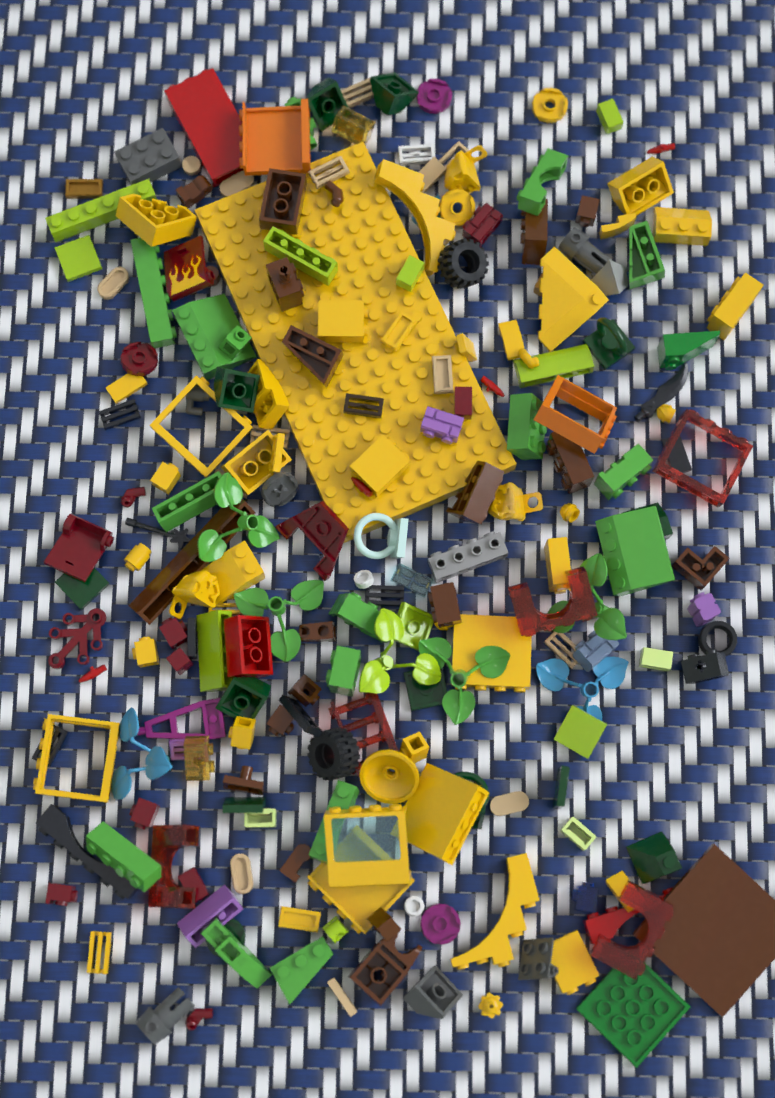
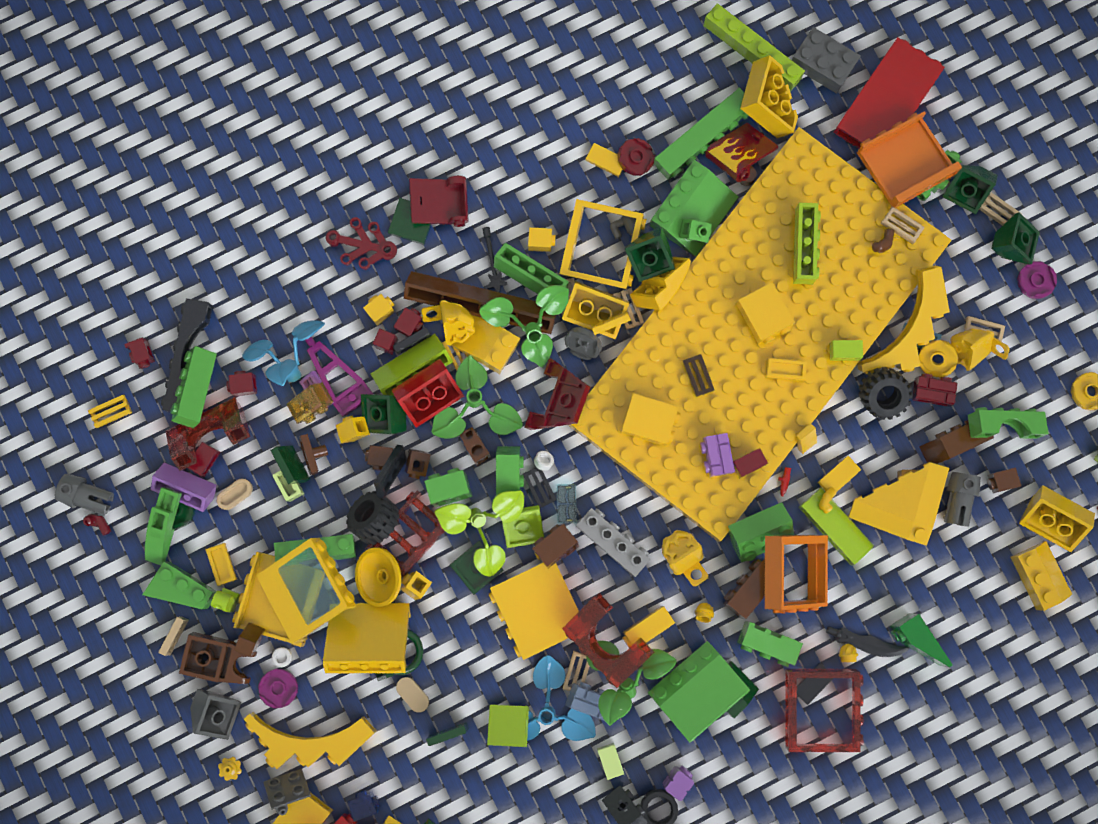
camera: 65 degrees right, 5 degrees up
black tile [32,725,69,767] -> none
yellow window [33,714,120,803] -> none
lime tile [55,235,102,282] -> none
pearl gold tile [65,179,103,199] -> none
red helmet [79,664,107,682] -> none
tan tile [97,267,129,300] -> none
black tile [99,399,141,430] -> none
dark red arm [121,486,146,508] -> none
yellow brick [124,543,152,572] -> none
reddish brown leg [175,175,213,209] -> none
tan tile [182,156,201,175] -> none
tan tile [220,171,254,197] -> none
reddish brown brick [259,168,307,235] -> none
reddish brown brick [266,257,304,312] -> none
reddish brown leg [280,844,311,883] -> none
reddish brown wedge [282,325,344,388] -> none
clear yellow brick [331,105,375,145] -> none
red helmet [351,477,373,497] -> none
light aqua tile [354,513,409,559] -> none
white tile [398,144,435,166] -> none
tan tile [418,157,447,193] -> none
bright green plant [419,637,510,725] -> none
tan tile [432,355,453,394] -> none
reddish brown wedge [446,461,504,524] -> none
yellowish green piece [560,817,596,851] -> none
dark green tile [583,317,635,370] -> none
light grey slope [590,260,629,296] -> none
yellow slope [599,213,637,240] -> none
bright green wedge [629,221,665,290] -> none
reddish brown brick [672,546,730,591] -> none
yellow brick [706,272,764,341] -> none

